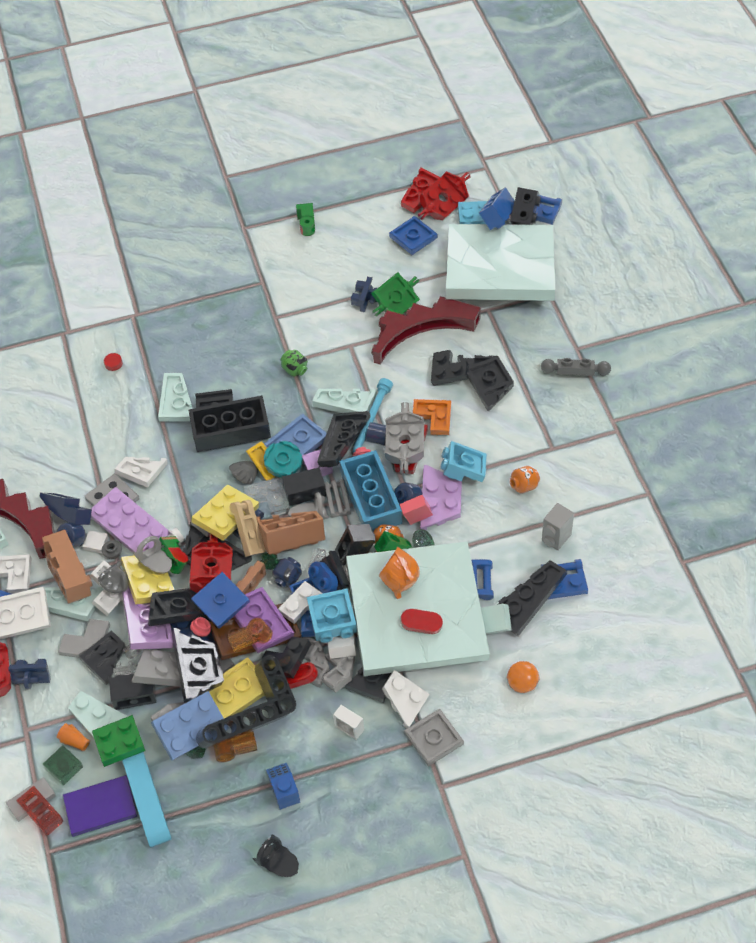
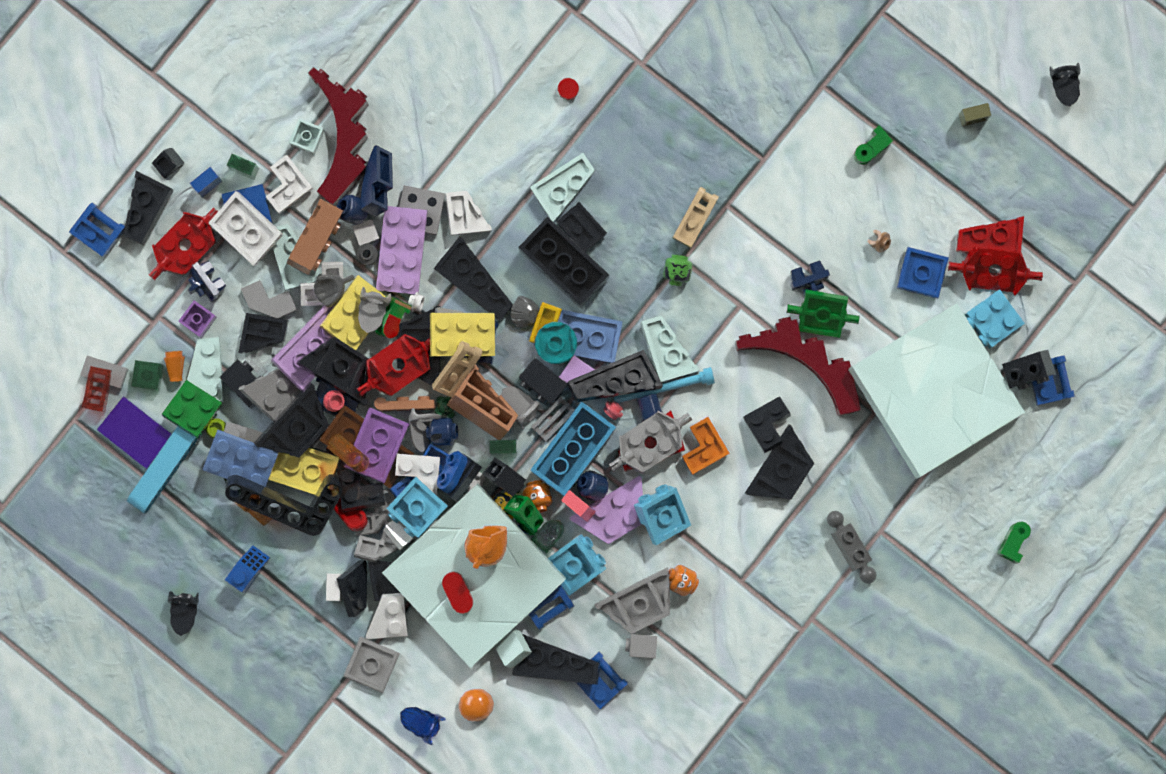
camera: 55 degrees right, 30 degrees up
blue plate [191,572,250,629] -> none
blue brick [479,187,515,230] -> none
none -> medium lavender piece [178,300,217,338]
none -> lime plate [206,418,226,439]
none -> black wing [336,560,367,617]
none -> clear blue piece [400,707,446,745]
none -> light grey piece [408,408,441,452]
none -> black wing [434,236,513,322]
none -> clear green piece [489,440,517,455]
none -> medium azure plate [548,534,606,596]
none -> light grey wing [594,567,670,634]
none -> tan plate [673,187,719,248]
none -> medium nougat plate [867,230,891,253]
none -> olive piece [959,103,992,127]
none -> green leg [997,521,1031,564]
none -> black piece [1049,63,1081,107]

